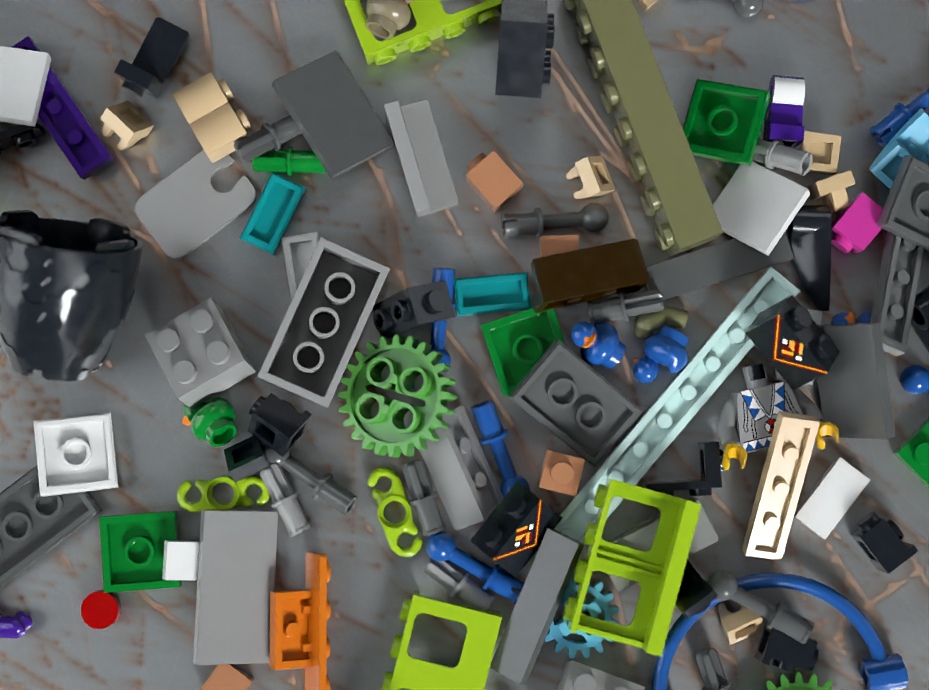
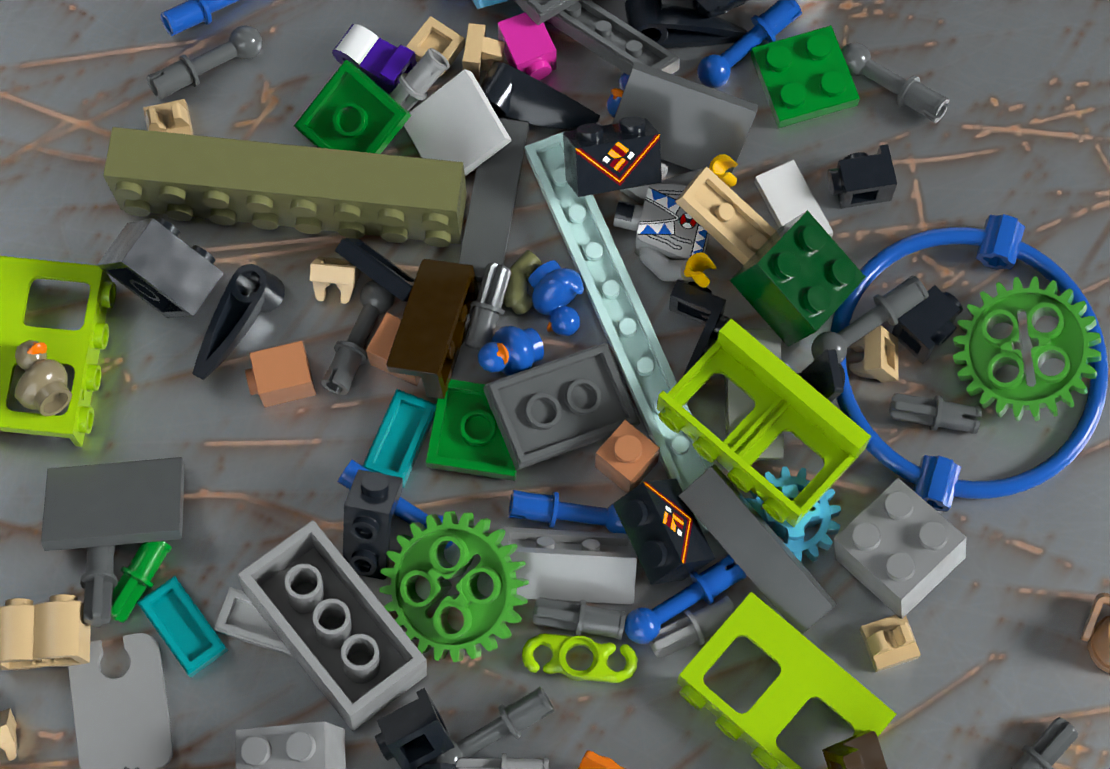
camera: 65 degrees left, 15 degrees down
light grey panel [384,99,459,217] -> none
none -> black piece [192,264,285,380]
none -> black tile [335,238,415,302]
none -> dark green brick [729,210,866,347]

